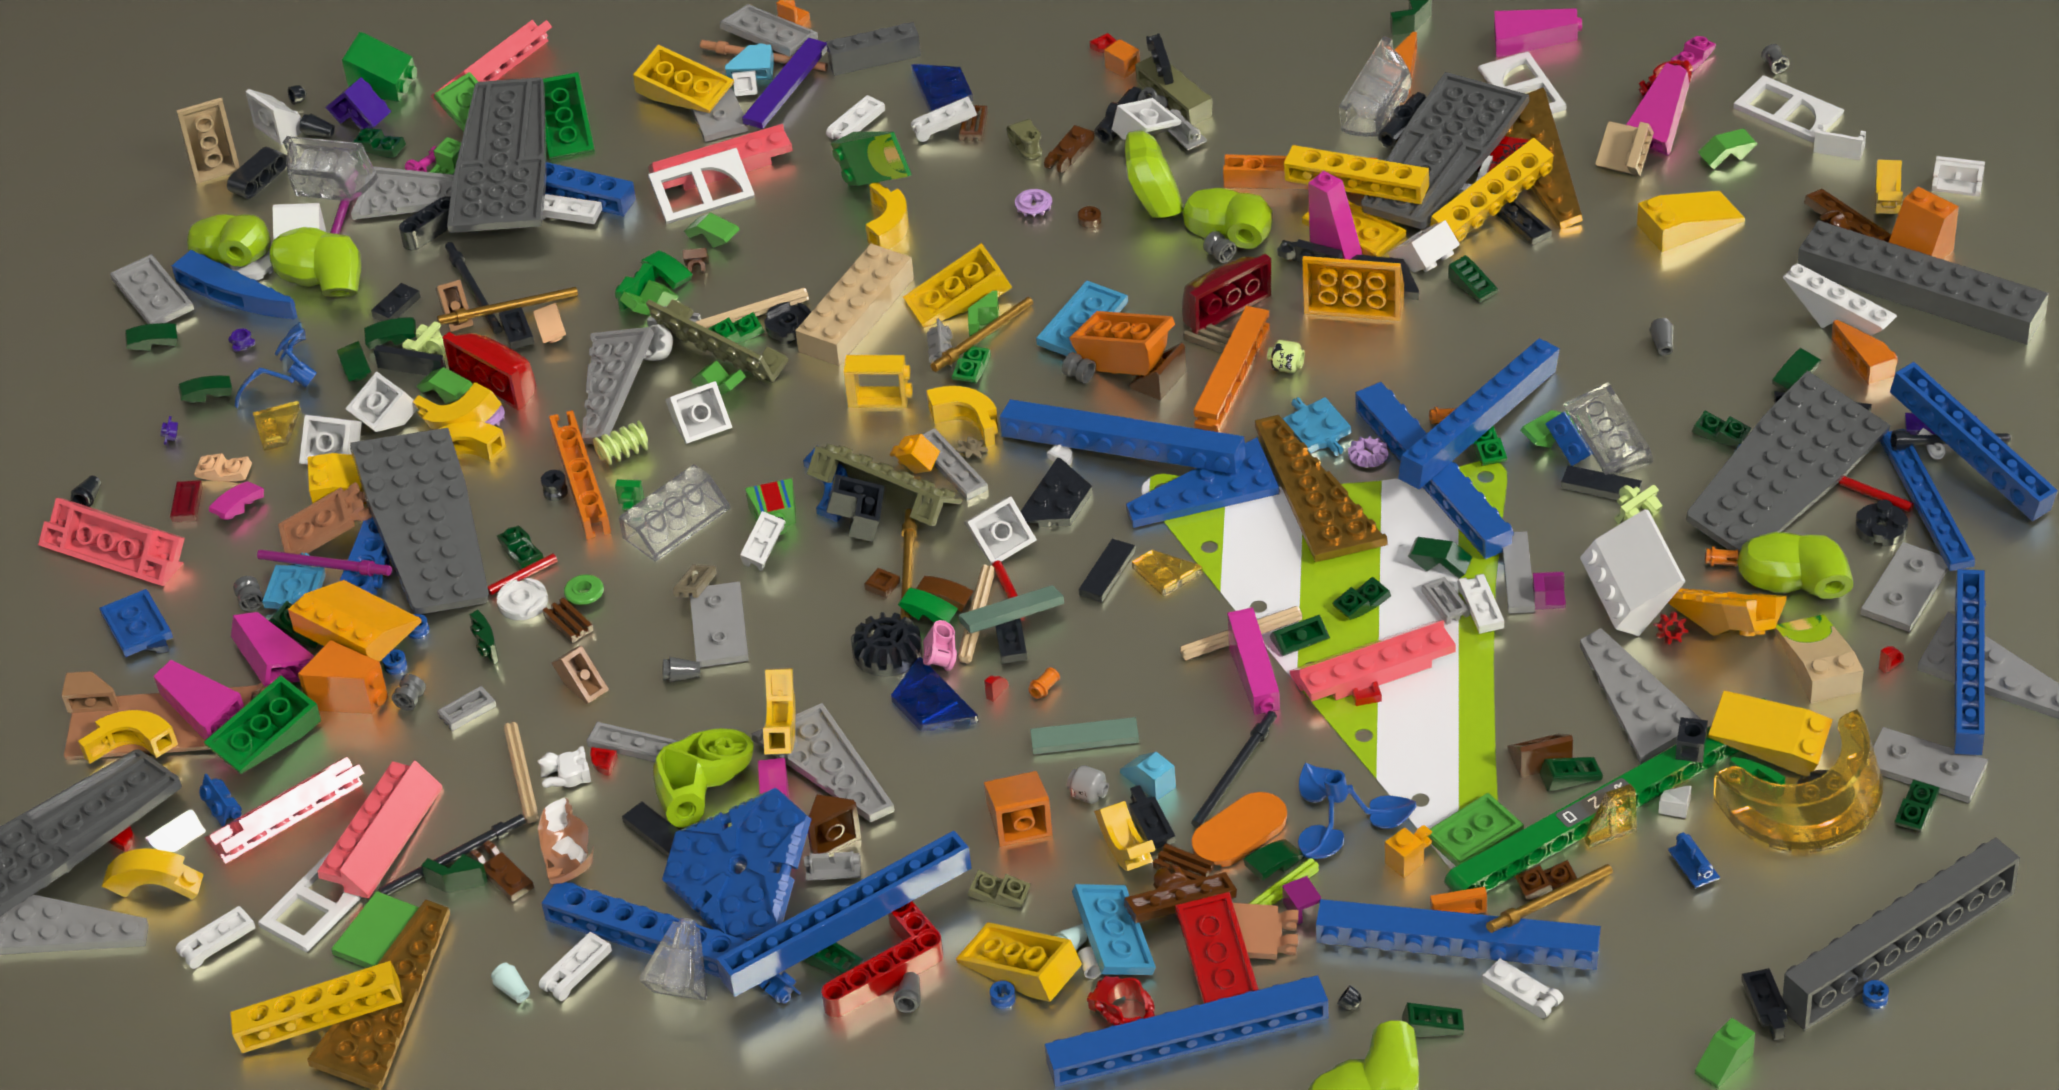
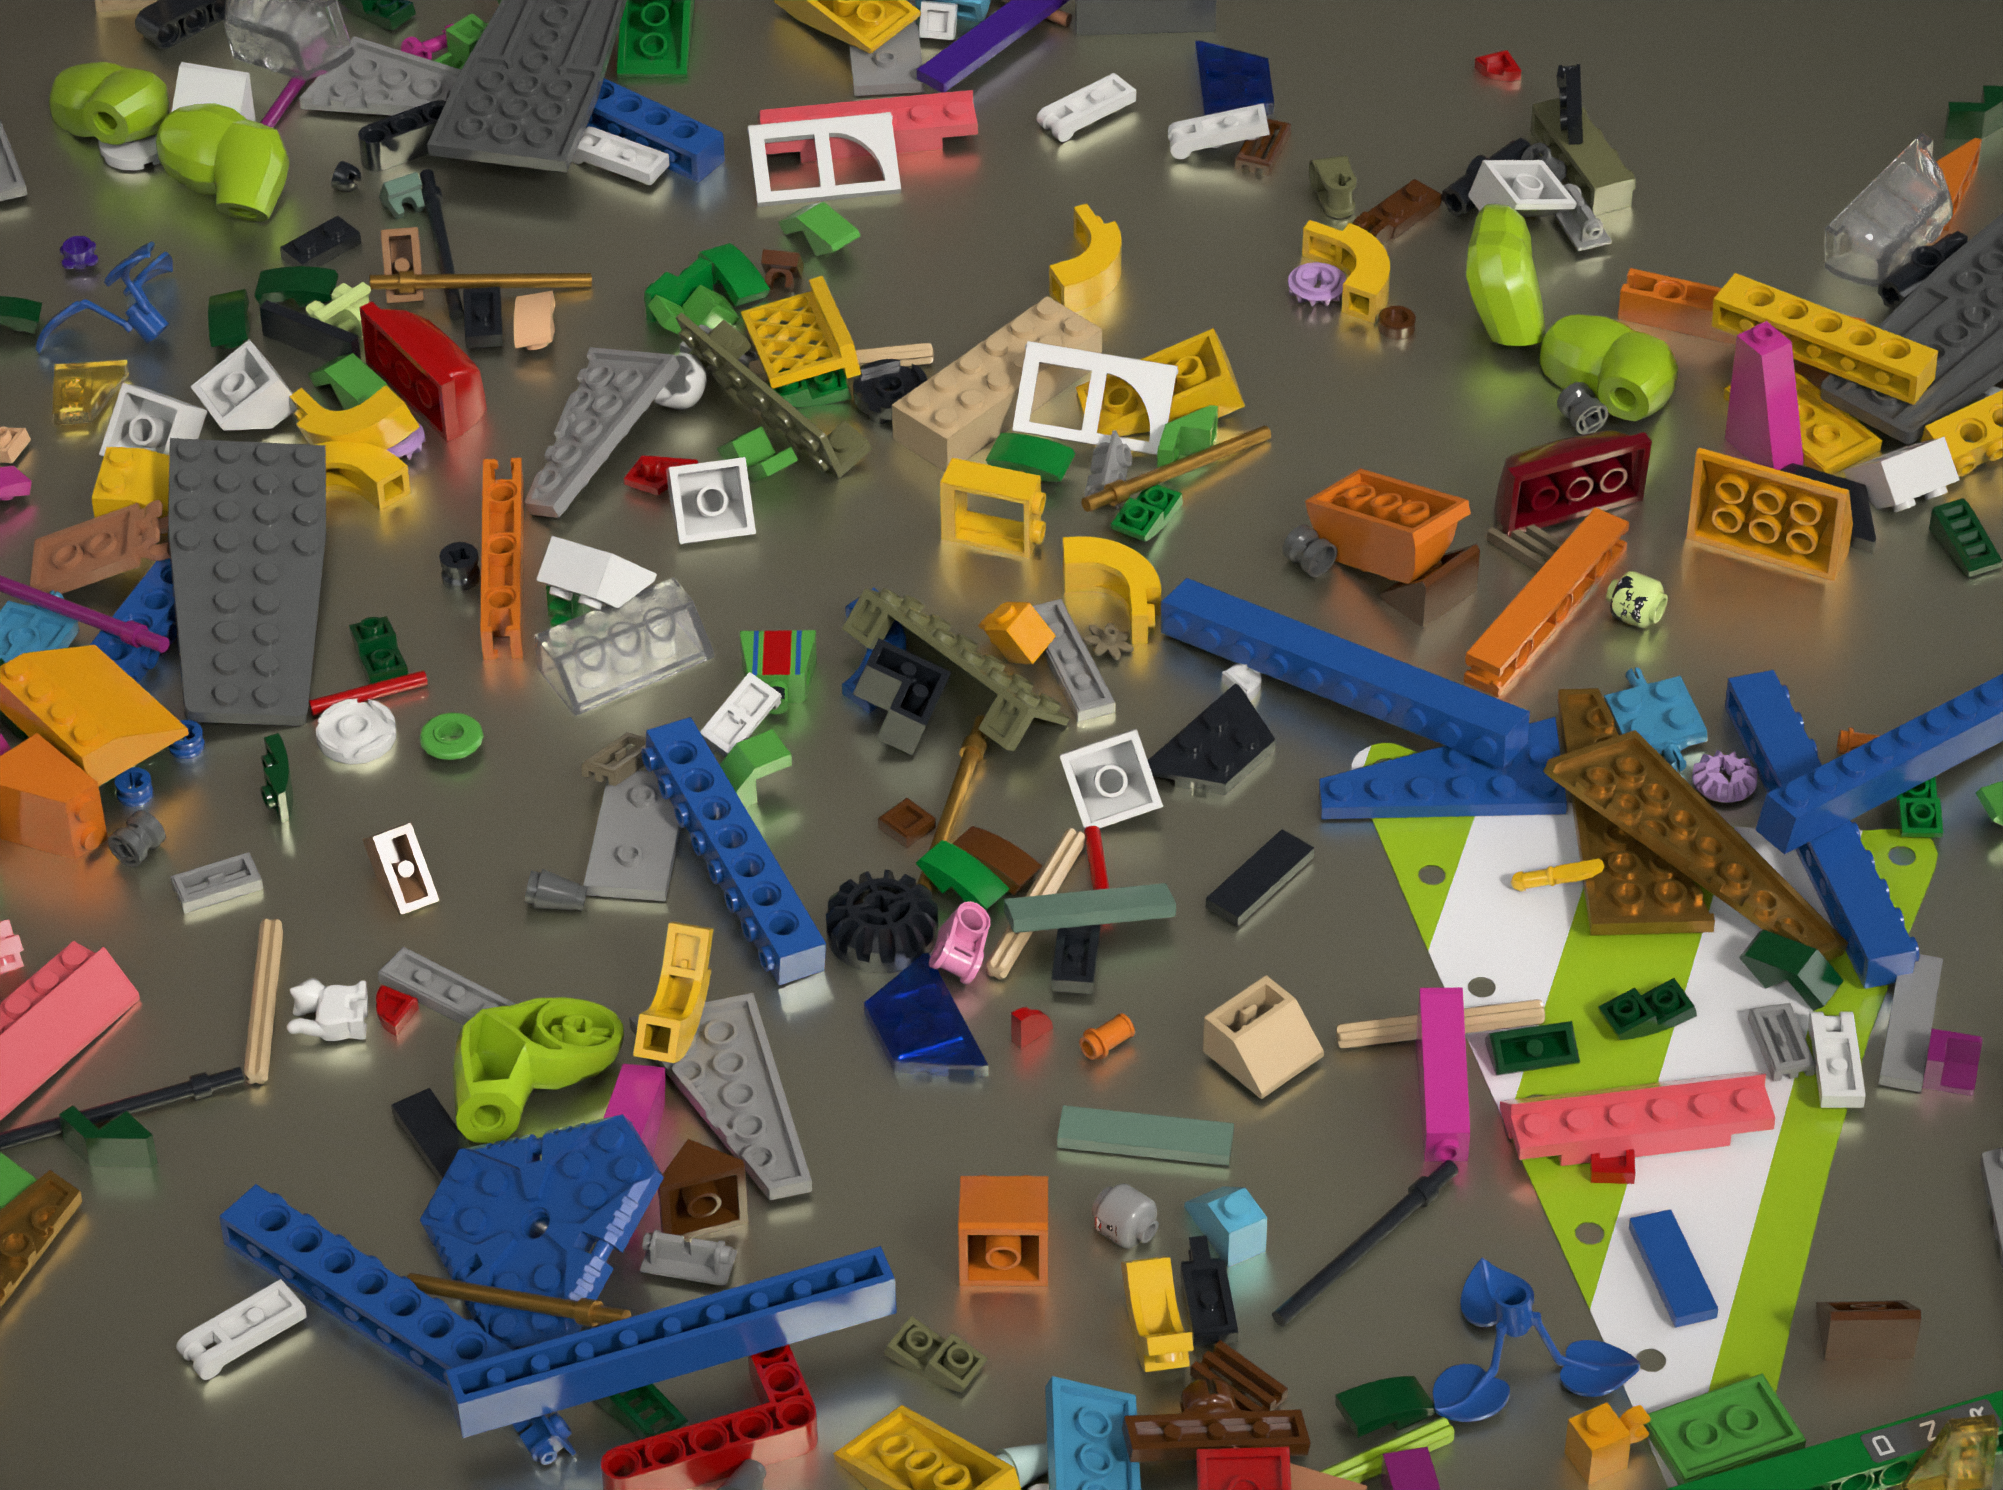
camera: 10 degrees right, 0 degrees up
blue slope [171,250,298,320] -> none
reddish brown hinge [470,840,534,902] -> none
light aqua cone [491,963,530,1003] -> none
nougat animal [538,798,594,884] -> none
reddish brown tile [542,597,594,643] -> none
yellowish green piece [593,420,648,465] -> none
clear slope [639,918,707,1001] -> none
green slope [831,132,912,186] -> none
dark azure plate [1036,281,1128,356] -> none
orange panel [1104,39,1140,78] -> none
clear yellow wing [1132,550,1203,597] -> none
orange tile [1192,792,1287,867] -> none
black hinge [1277,239,1343,264] -> none
dark green slope [1540,757,1603,791] -> none
none -> black hinge [331,161,361,192]
none -> sand green tile [379,172,425,220]
none -> pearl gold bar [406,1273,631,1327]
none -> white slope [536,536,657,610]
none -> red piece [624,455,698,496]
none -> blue brick [641,717,826,985]
none -> bright green slope [719,729,792,807]
none -> yellow fence [741,276,861,389]
none -> green slope [986,433,1076,482]
none -> white window [1012,341,1179,456]
none -> tan slope [1203,975,1324,1099]
none -> yellow arch [1302,220,1390,324]
none -> yellow piece [1511,858,1605,891]
none -> pearl gold wing [1543,730,1848,961]
none -> blue tile [1629,1209,1718,1328]

